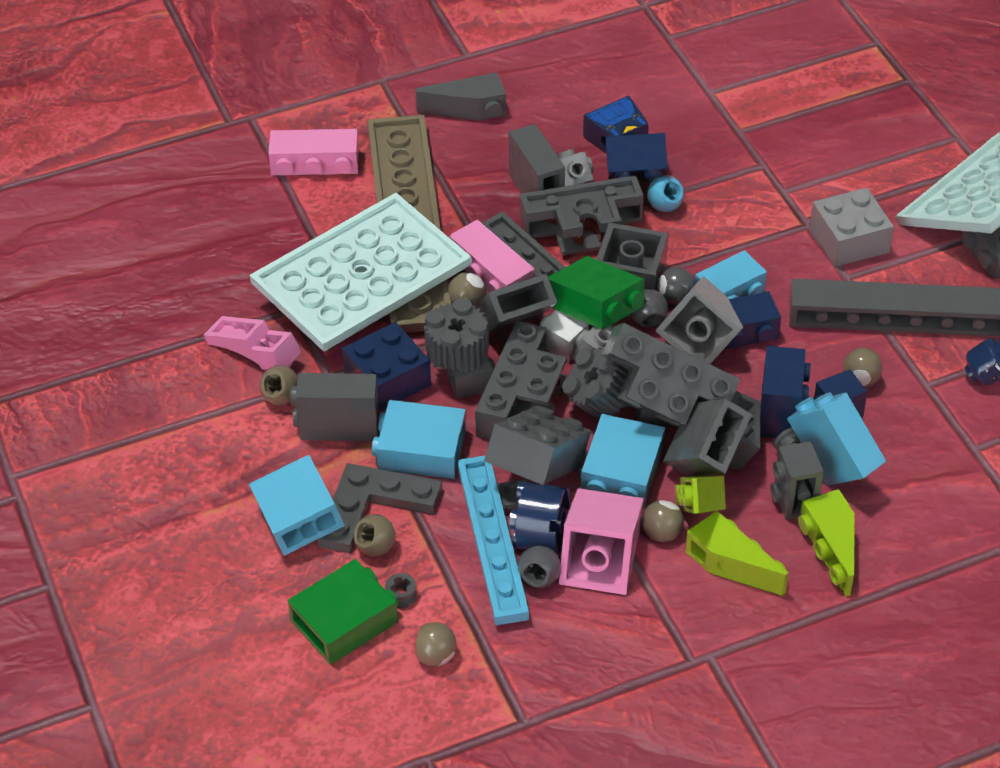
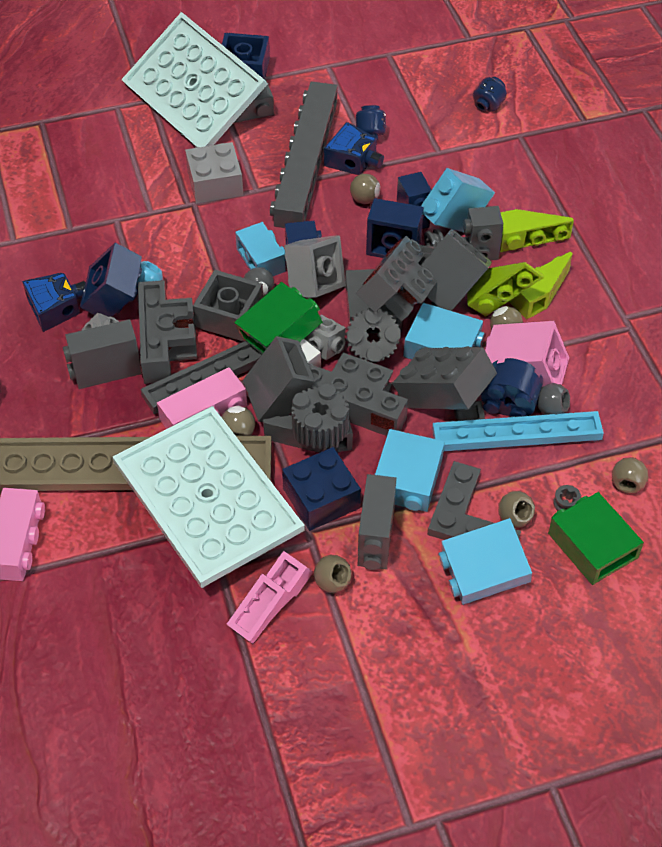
camera: 85 degrees left, 5 degrees up
none -> dark blue torso [324,122,384,175]

